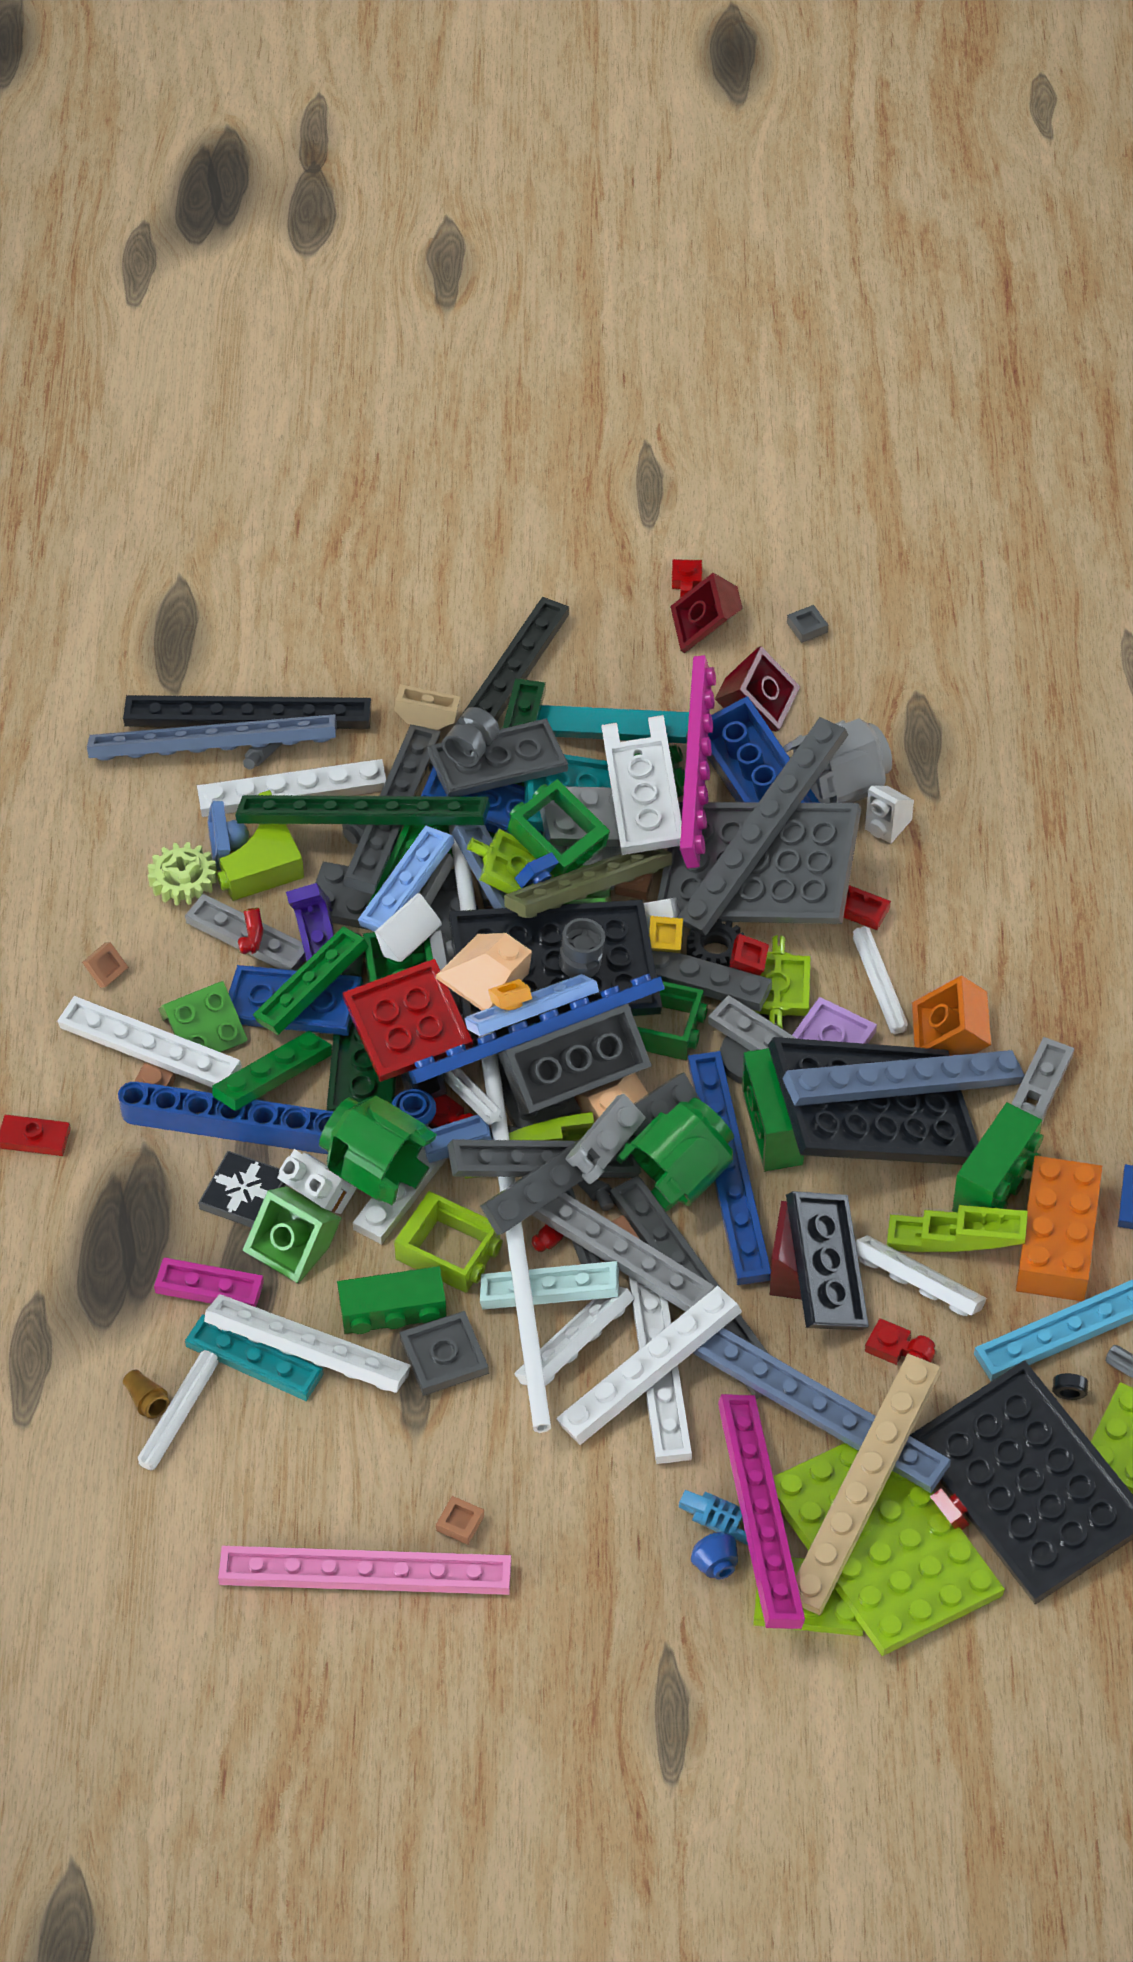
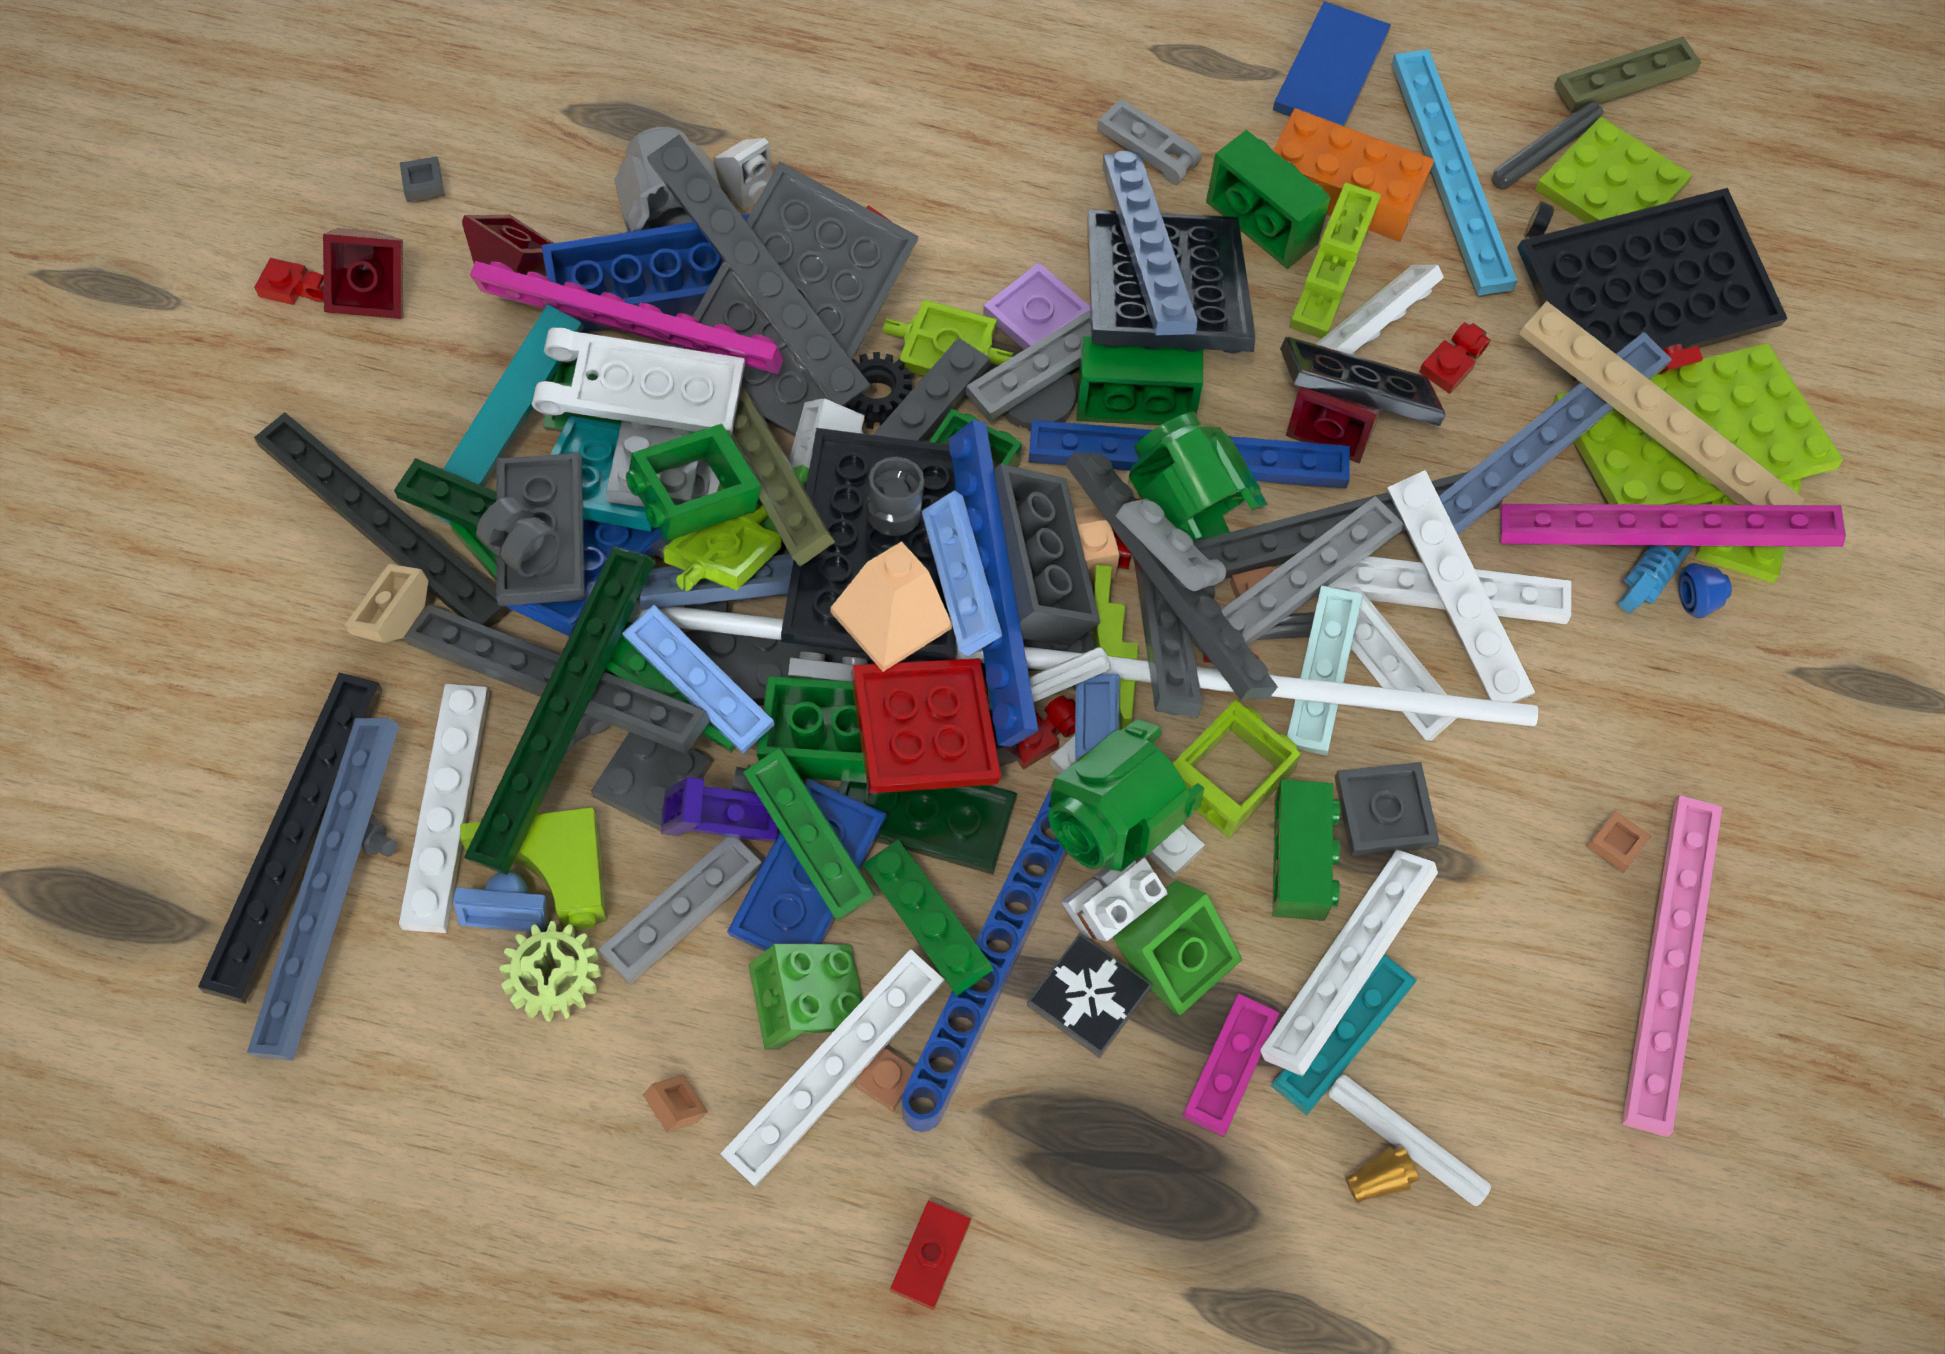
camera: 80 degrees left, 10 degrees up
red arm [238,908,264,954] -> none
white slope [375,893,442,962] -> none
blue cone [391,1089,436,1127] -> none
light orange plate [488,979,532,1010] -> none
blue plate [515,852,559,889] -> none
yellow plate [649,916,683,953] -> none
red plate [729,934,769,976] -> none
white axle [853,926,908,1035] -> none
orange slope [912,975,991,1056] -> none

